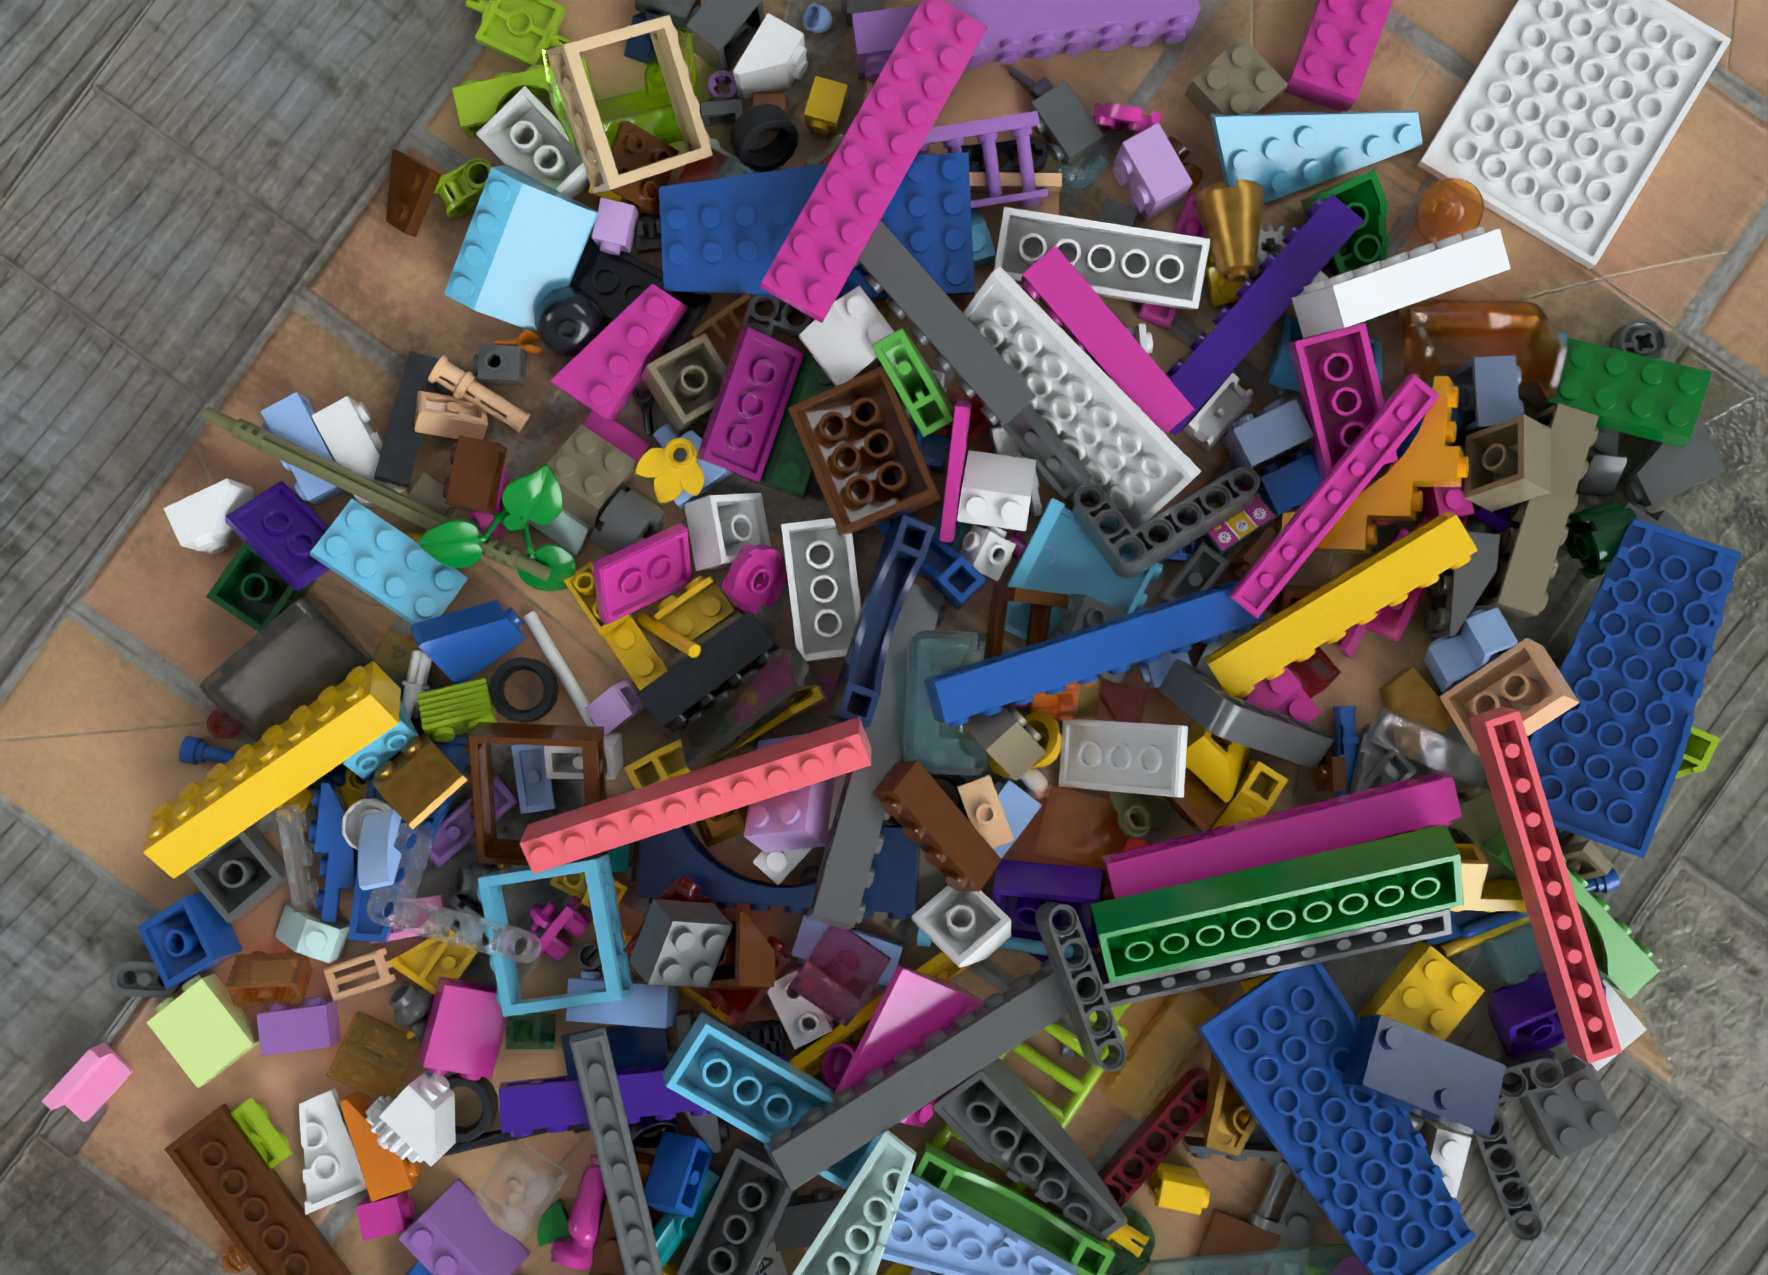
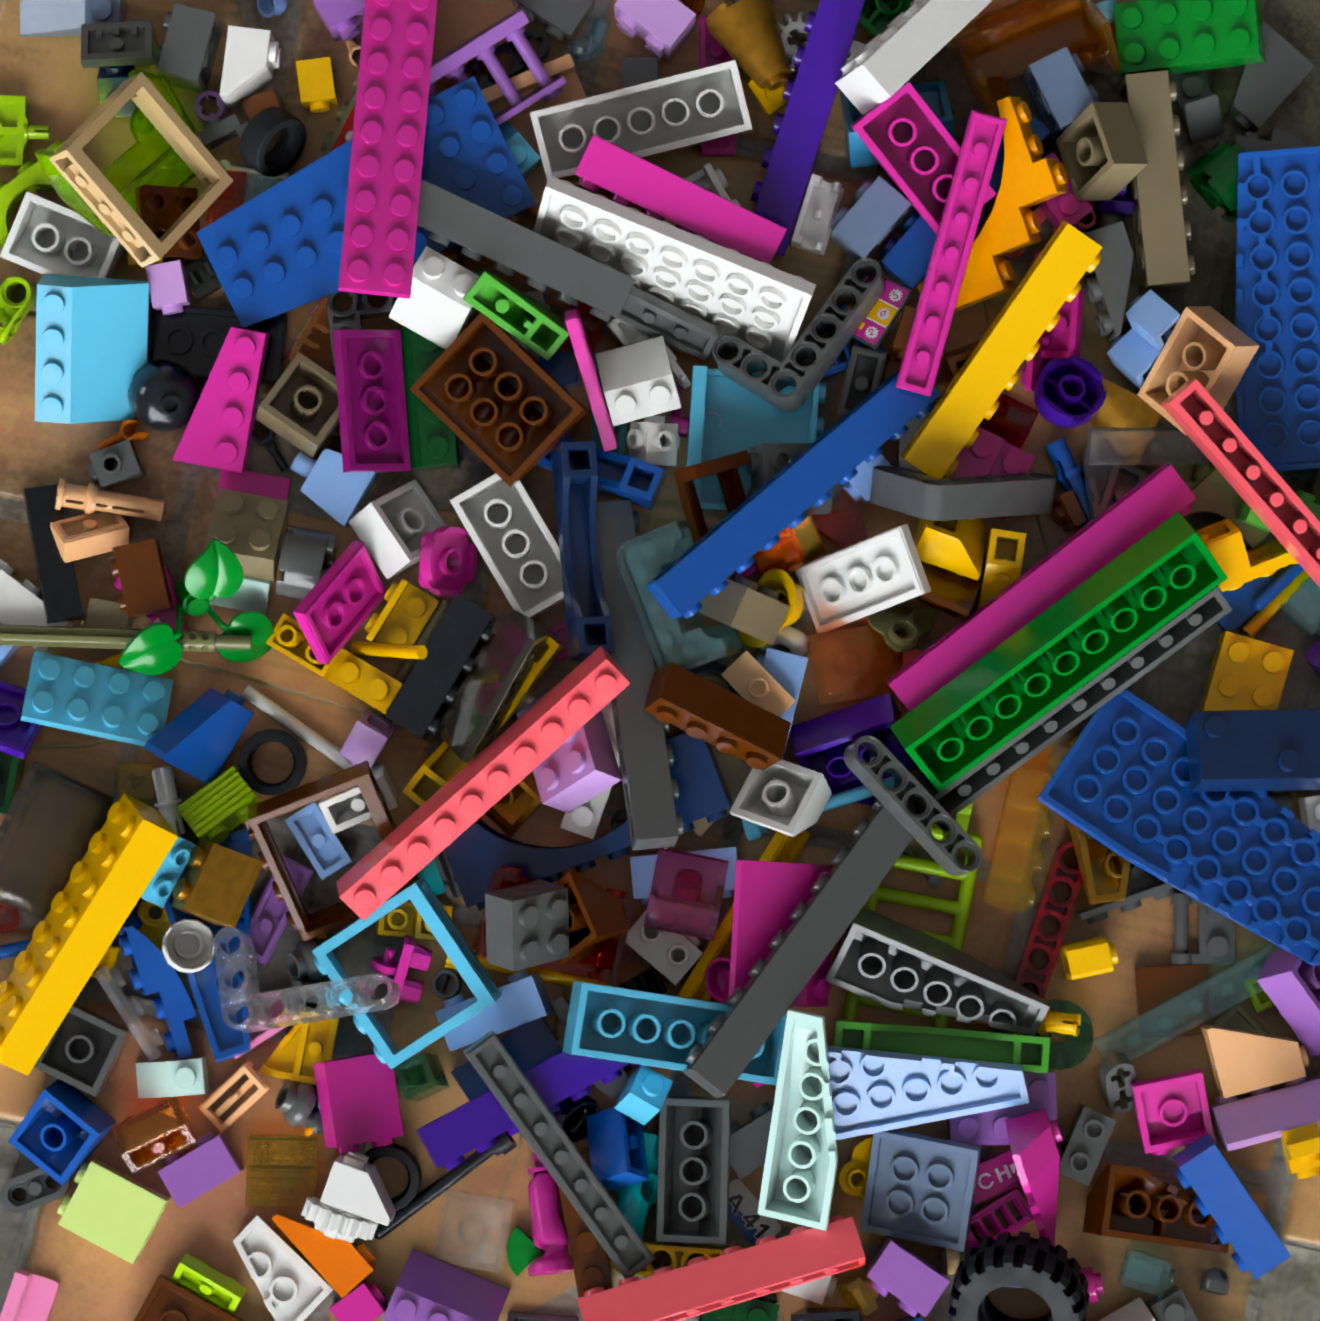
camera: 20 degrees left, 0 degrees up
light blue slope [358,809,402,890] -> none
yellow plate [636,437,705,504] -> none
none -> medium azure brick [614,1065,673,1126]
none -> dark purple cylinder [1034,356,1106,428]

